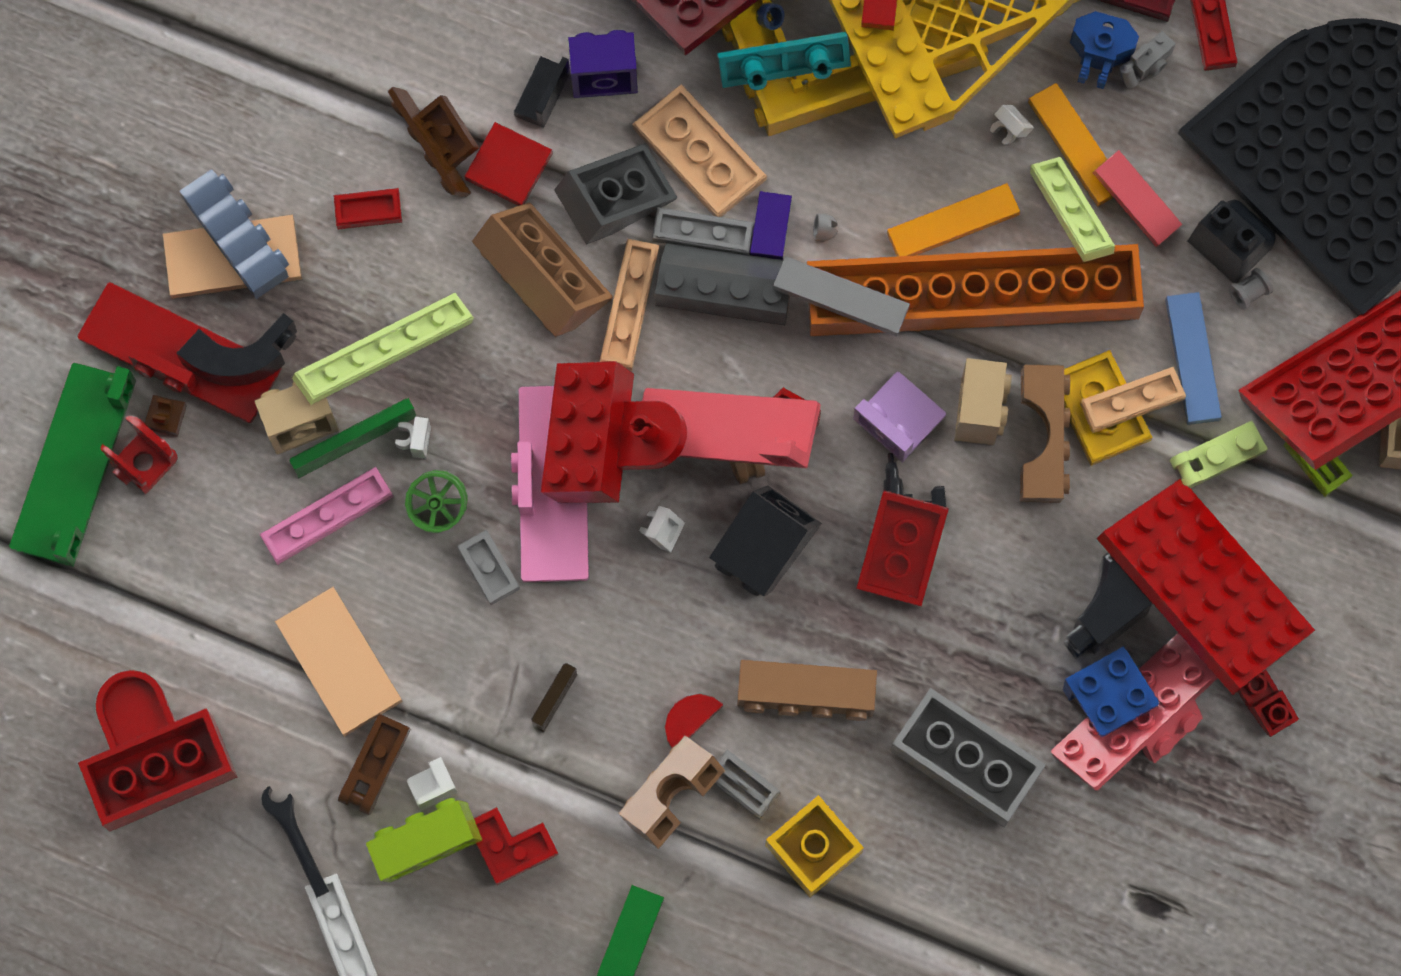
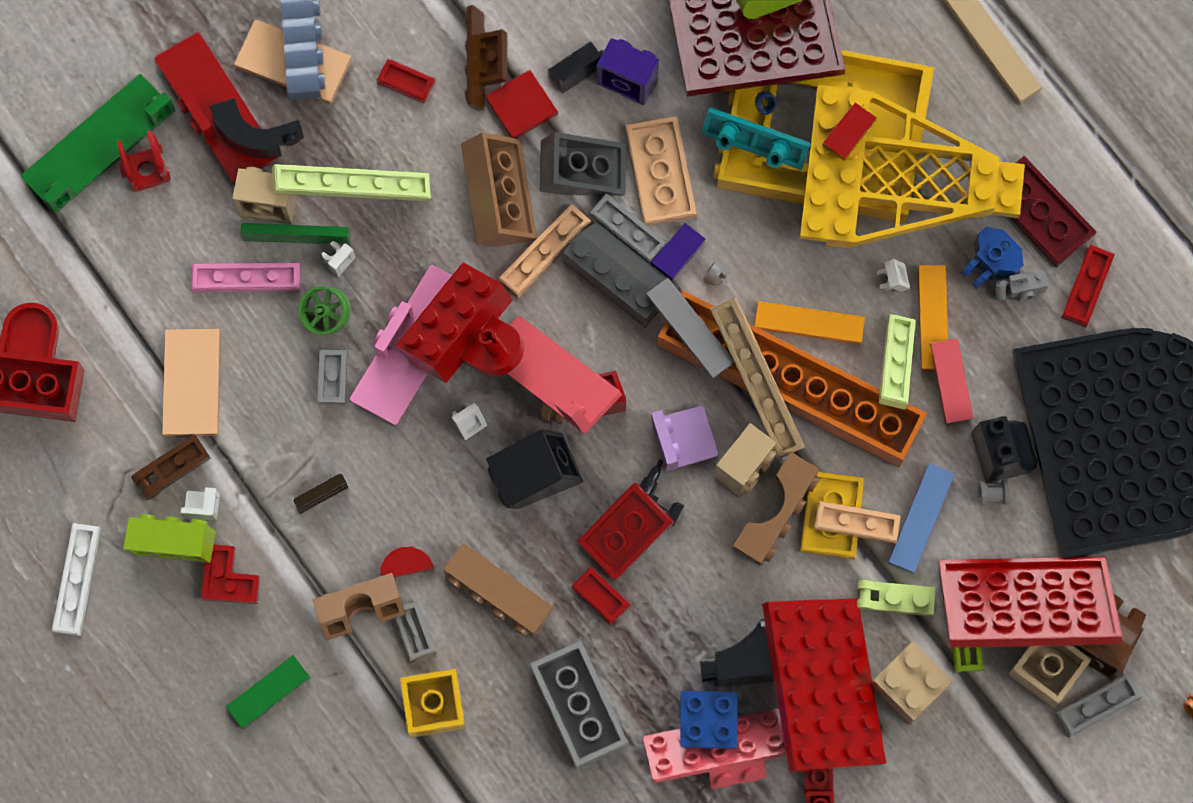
camera: 30 degrees right, 0 degrees up
reddish brown tile [145,395,187,437] -> none
black piece [261,786,329,898] -> none
none -> red tile [571,566,631,625]
none -> tan tile [710,297,805,458]
none -> tan brick [871,641,953,725]

